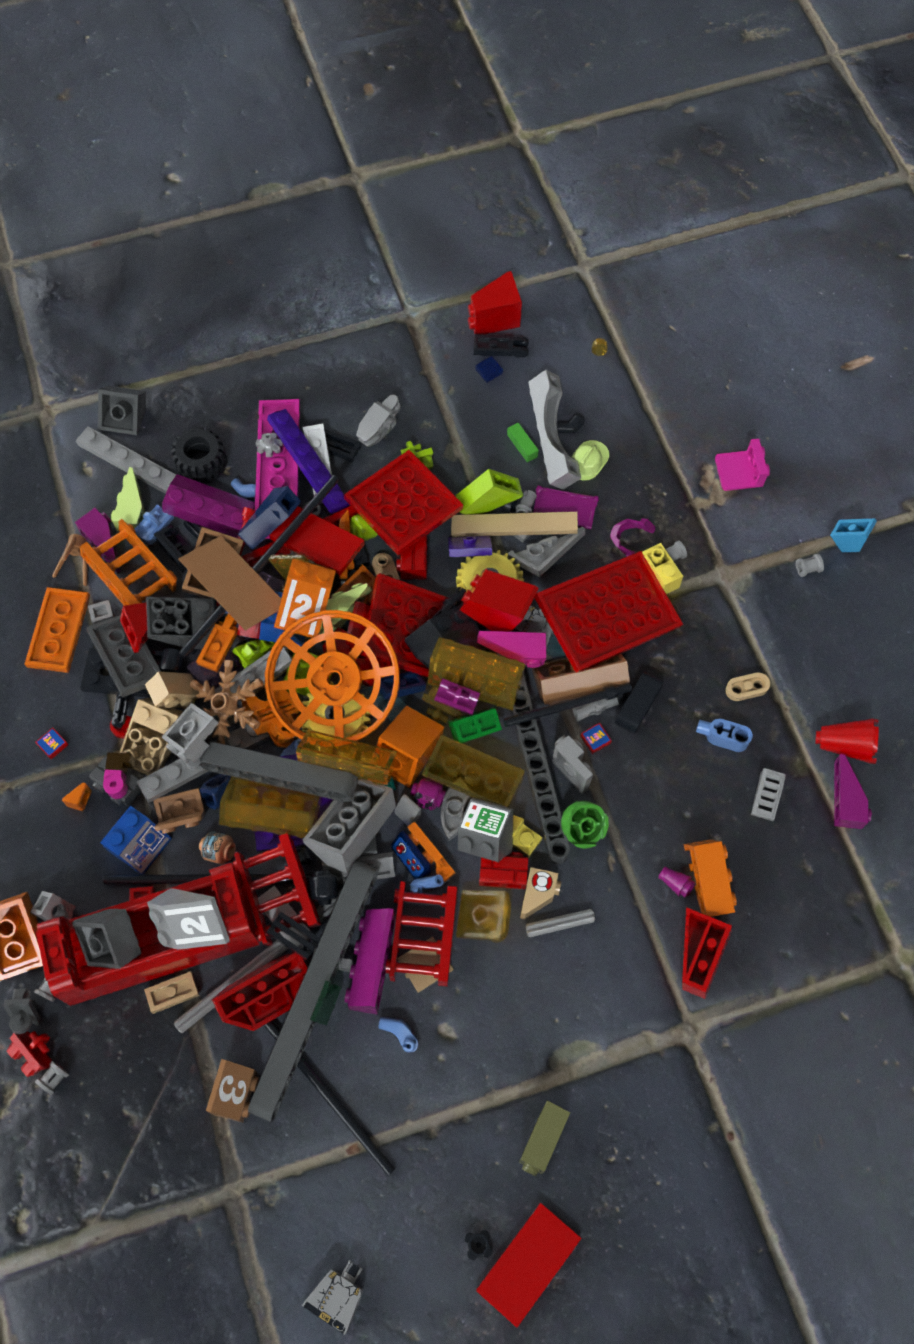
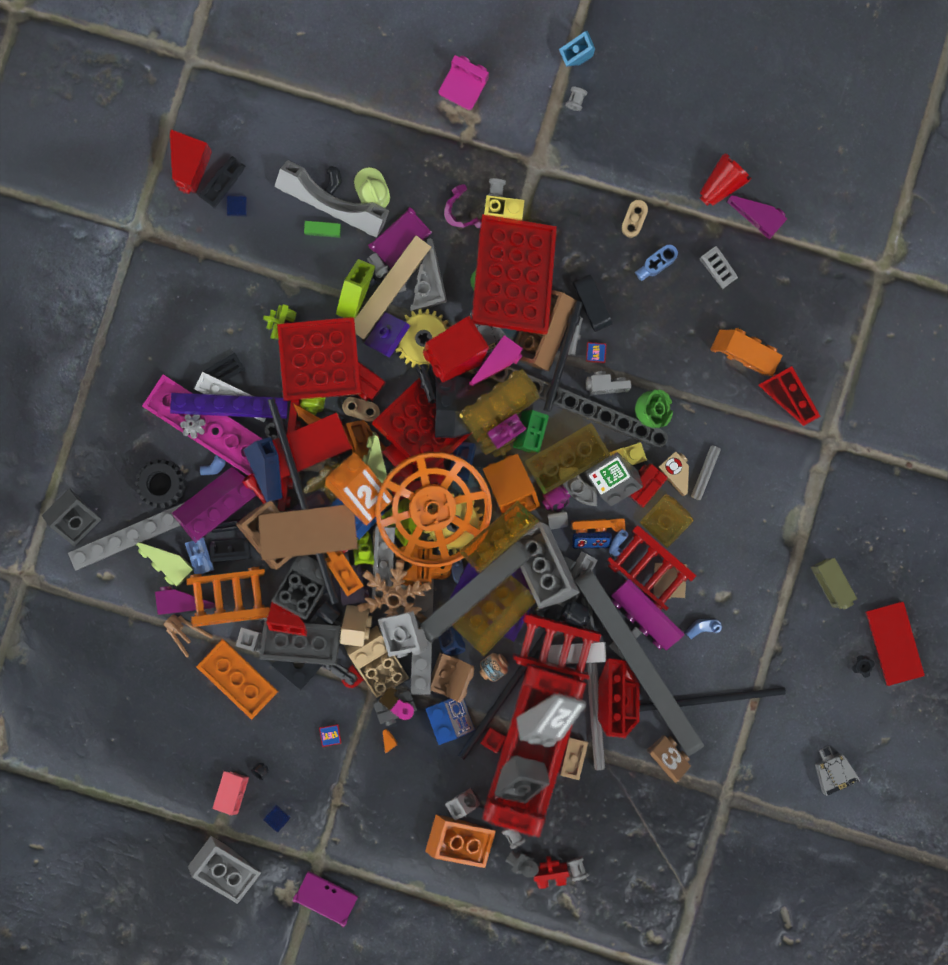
camera: 55 degrees left, 20 degrees up
black tile [266,912,321,960] -> none
clear green piece [310,981,342,1026] -> none
light grey hinge [356,395,401,447] -> none
clear yellow hinge [592,338,608,356] -> none
magenta cone [658,866,695,898] -> none

